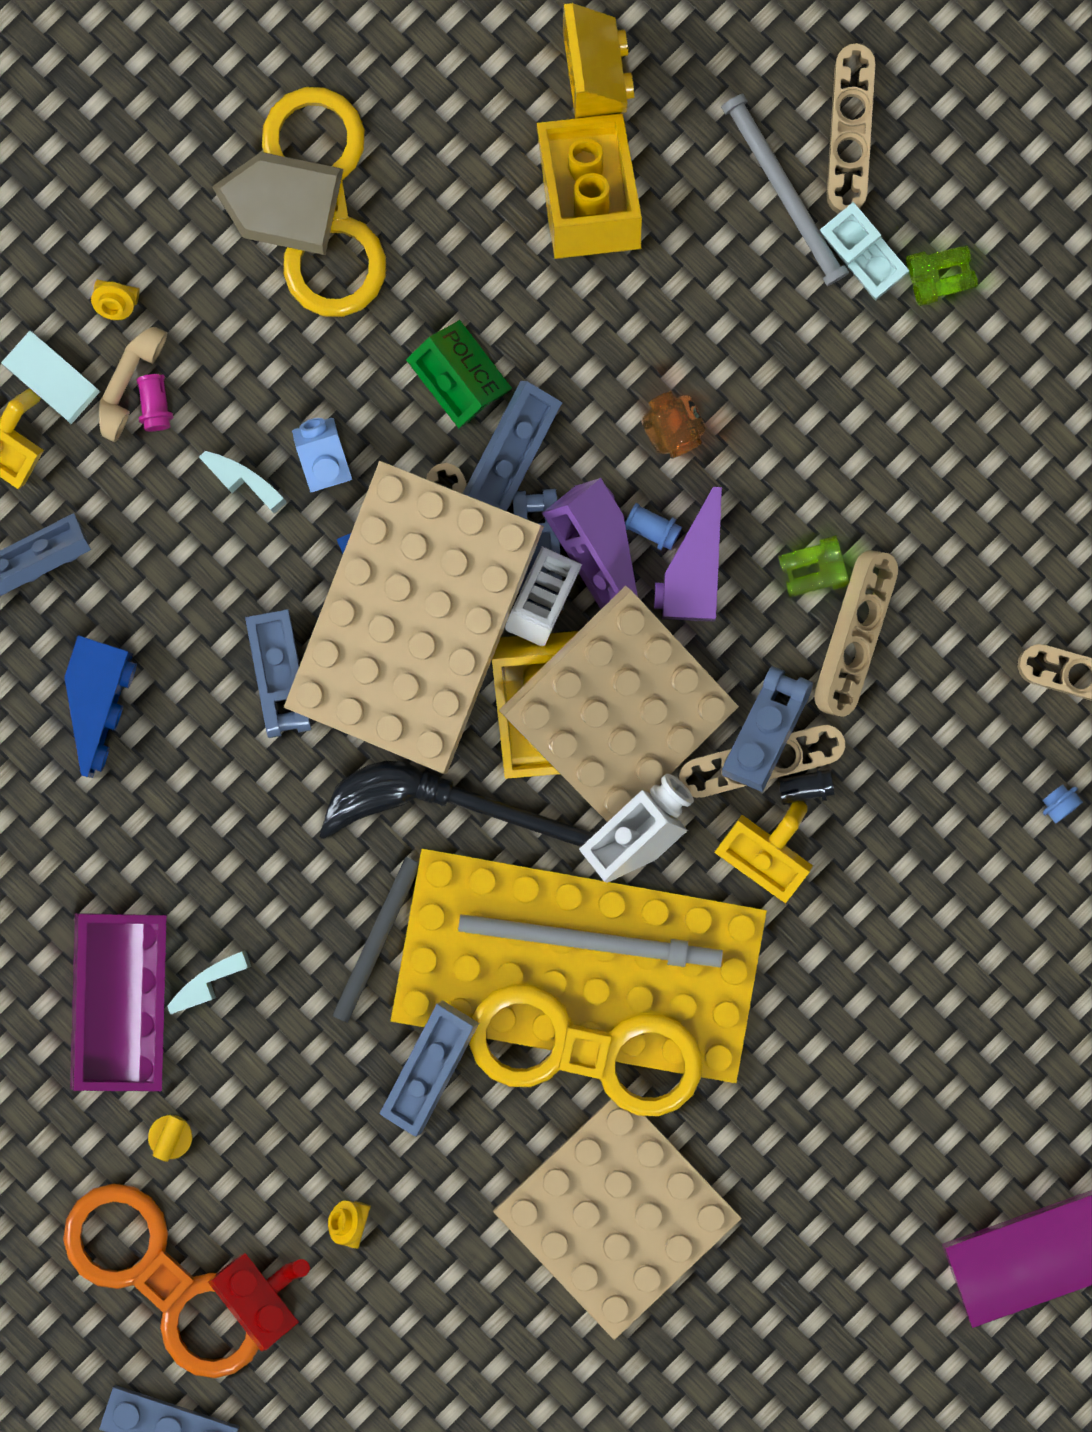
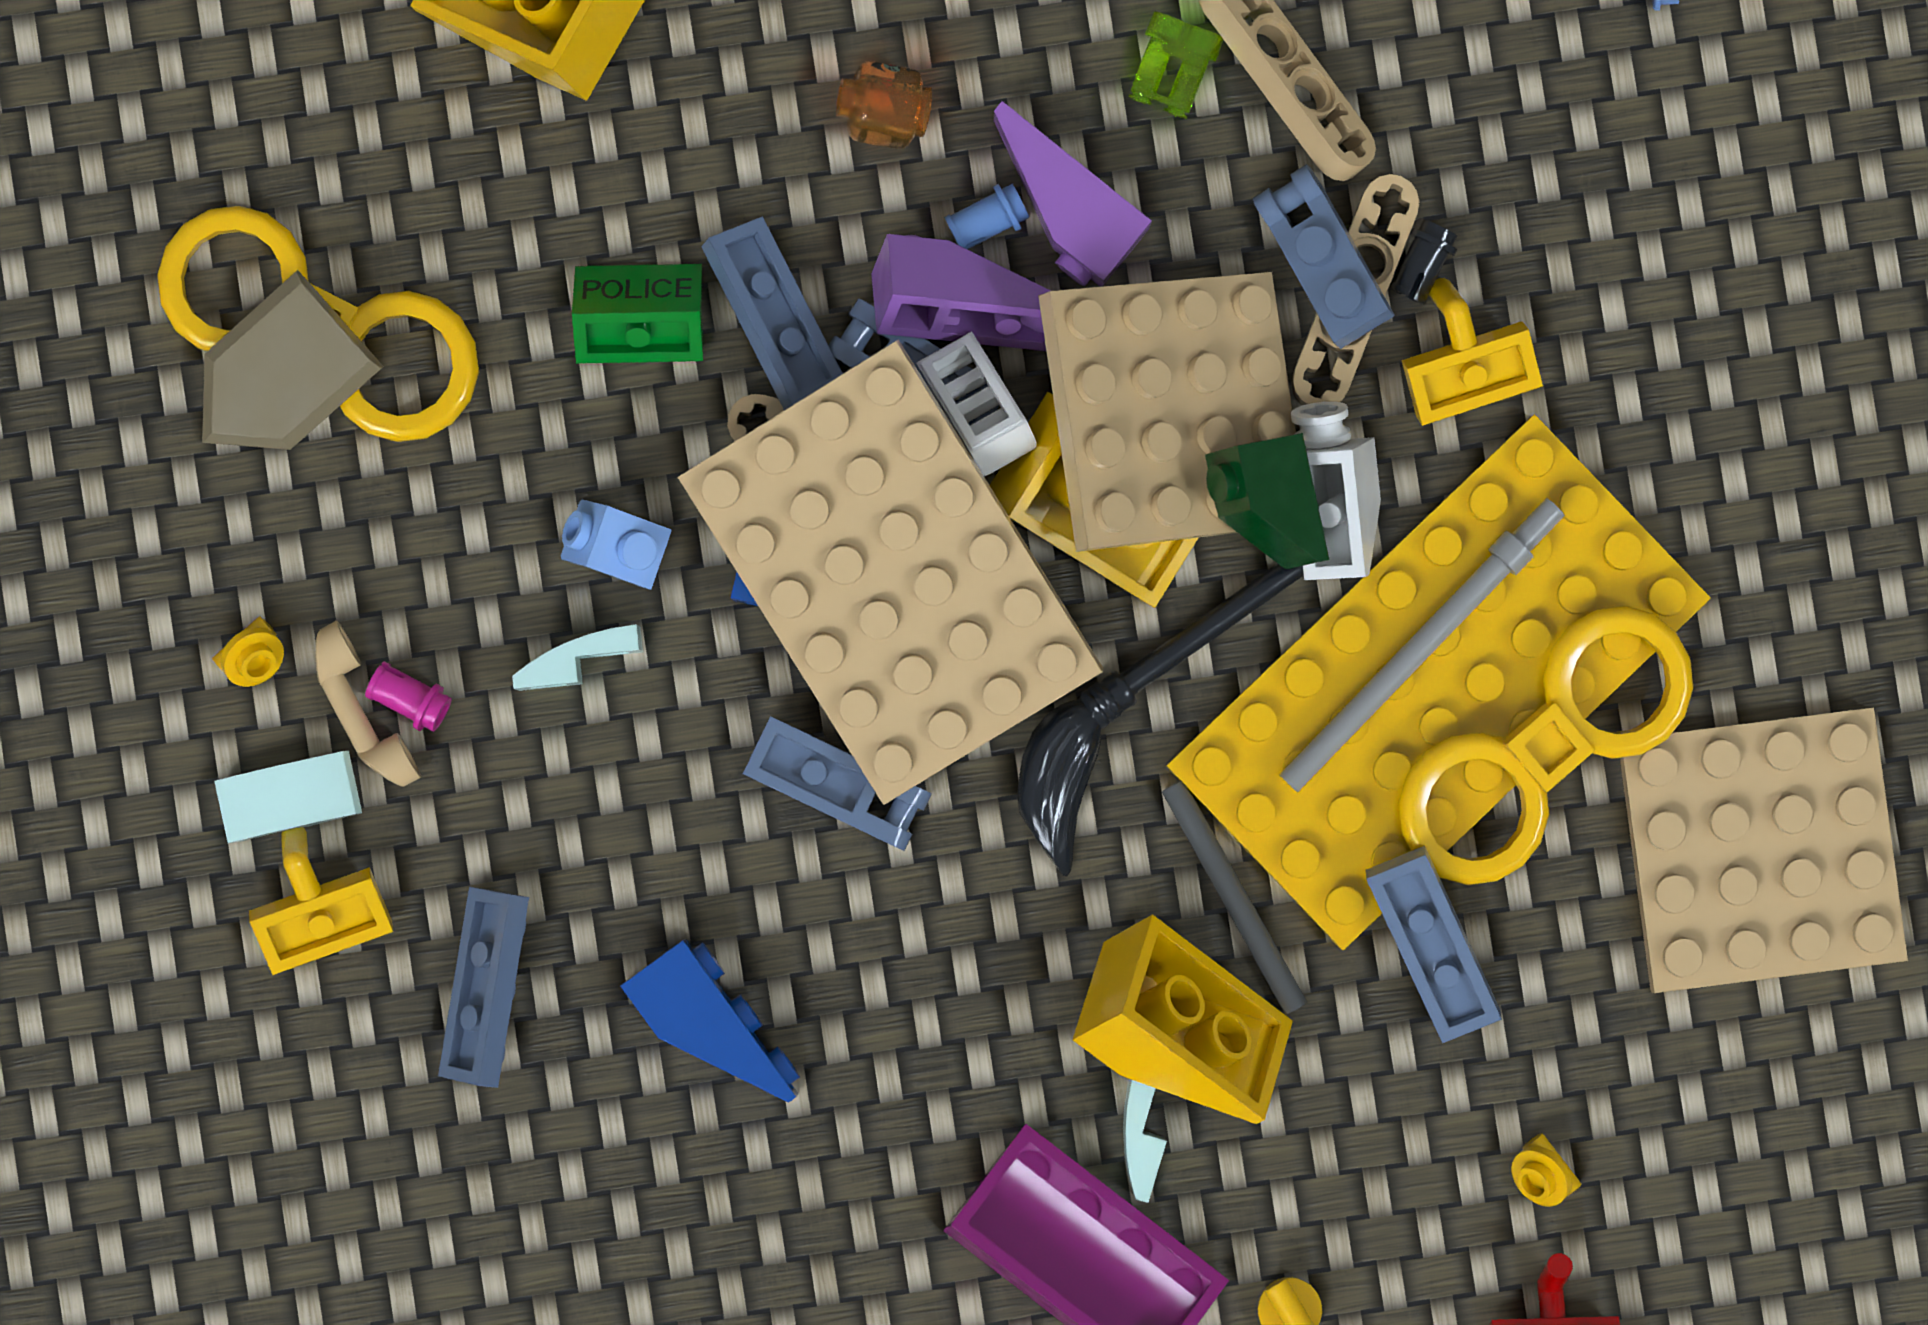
camera: 60 degrees left, 0 degrees up
none -> yellow slope [1072,914,1293,1124]
none -> dark green slope [1205,433,1330,569]

